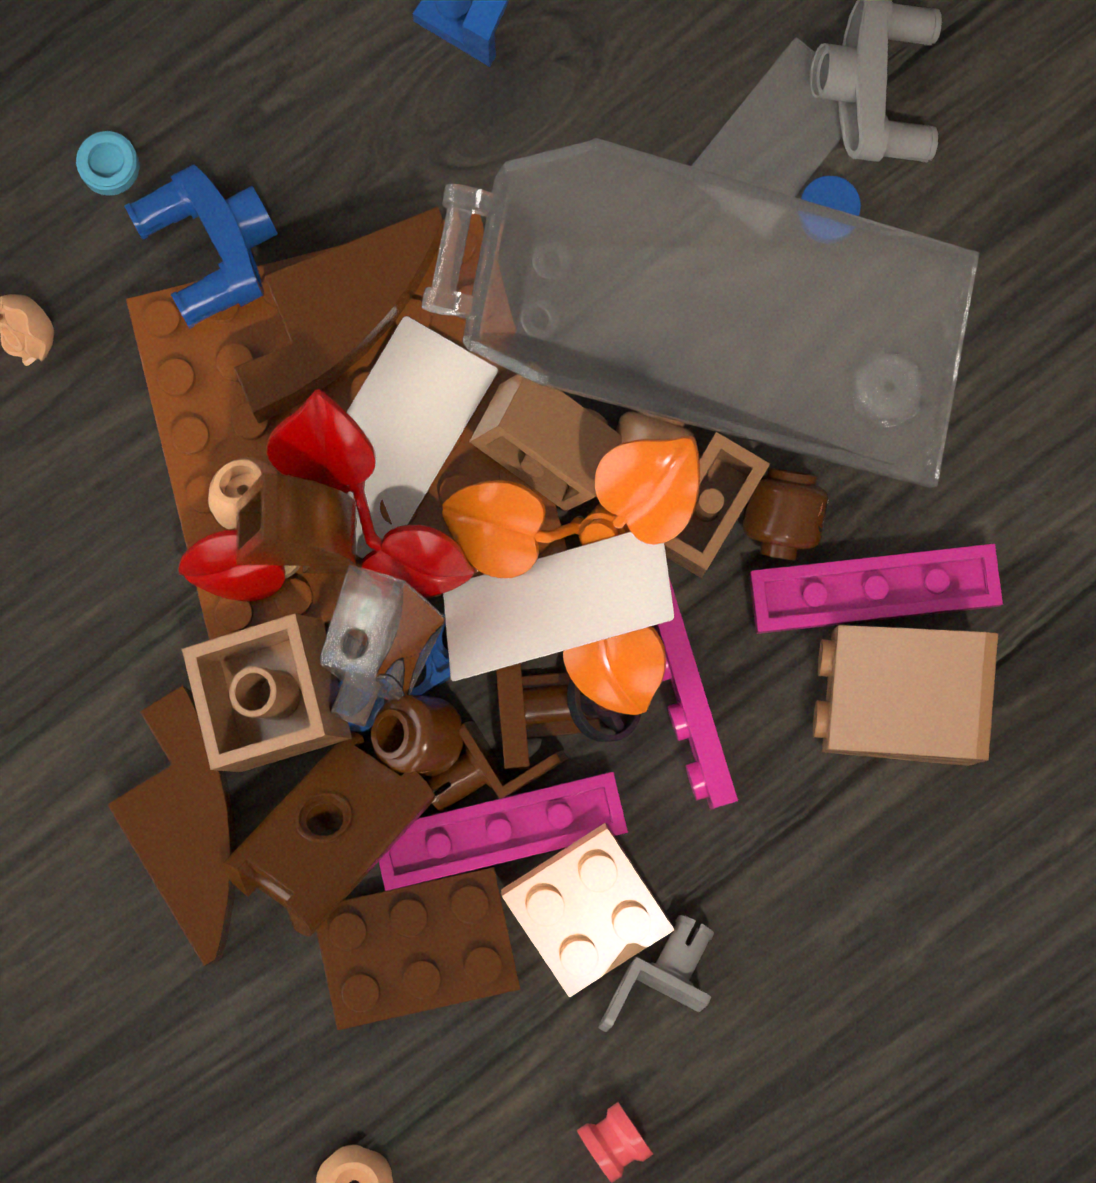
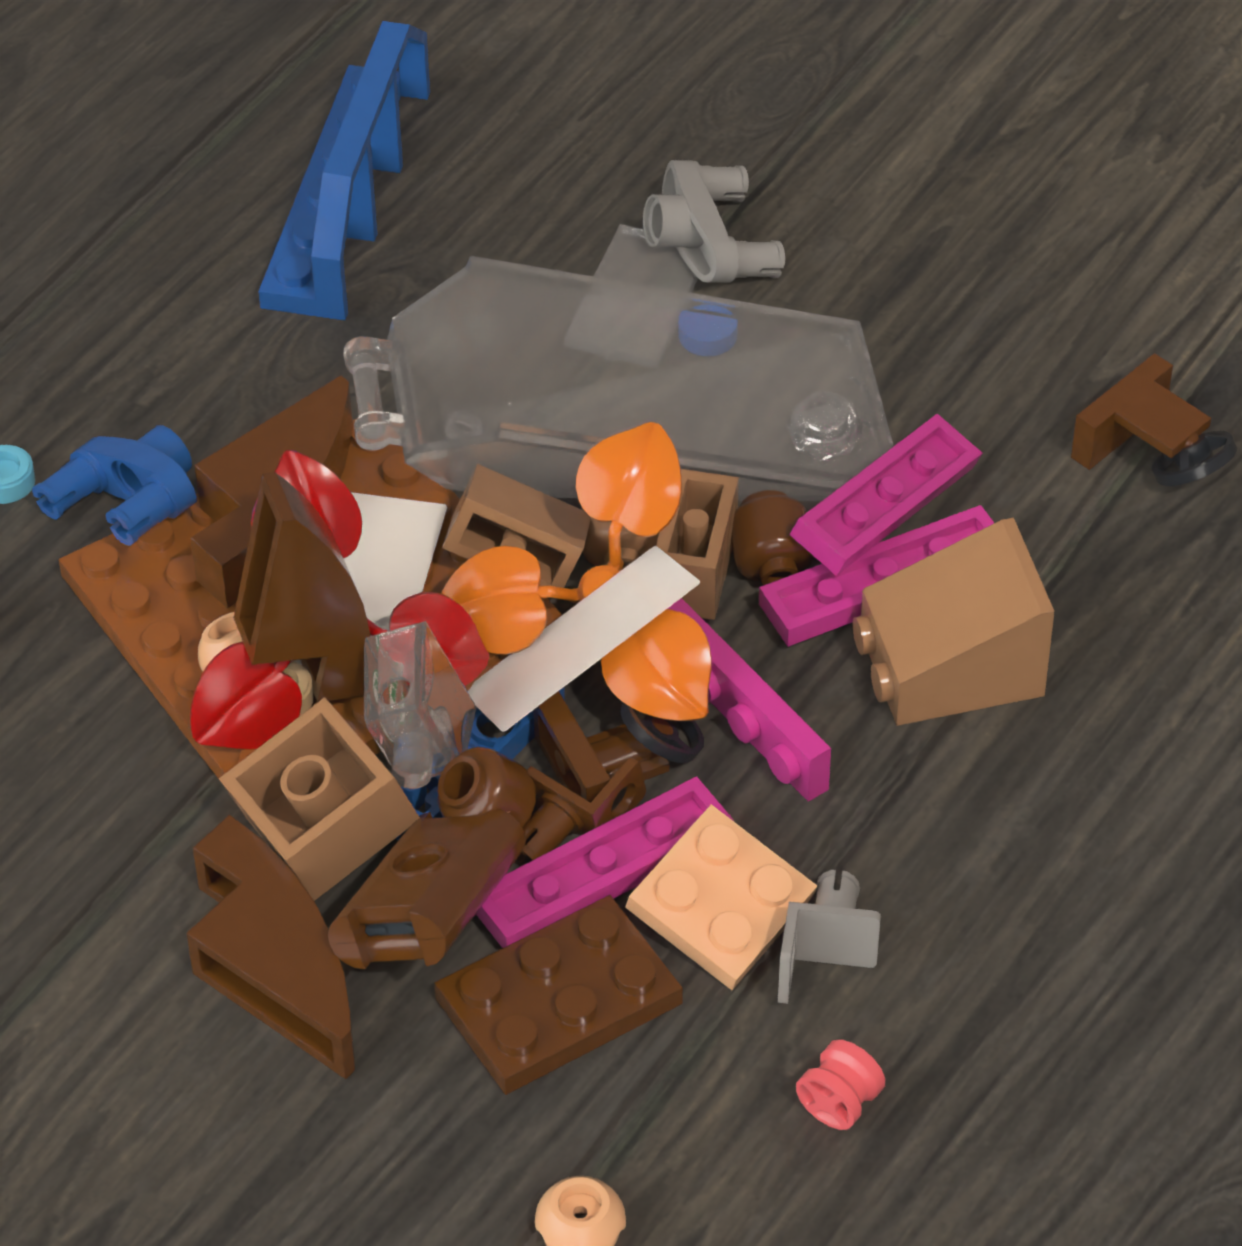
camera: 15 degrees left, 35 degrees down
none -> dark pink plate [789,414,982,576]

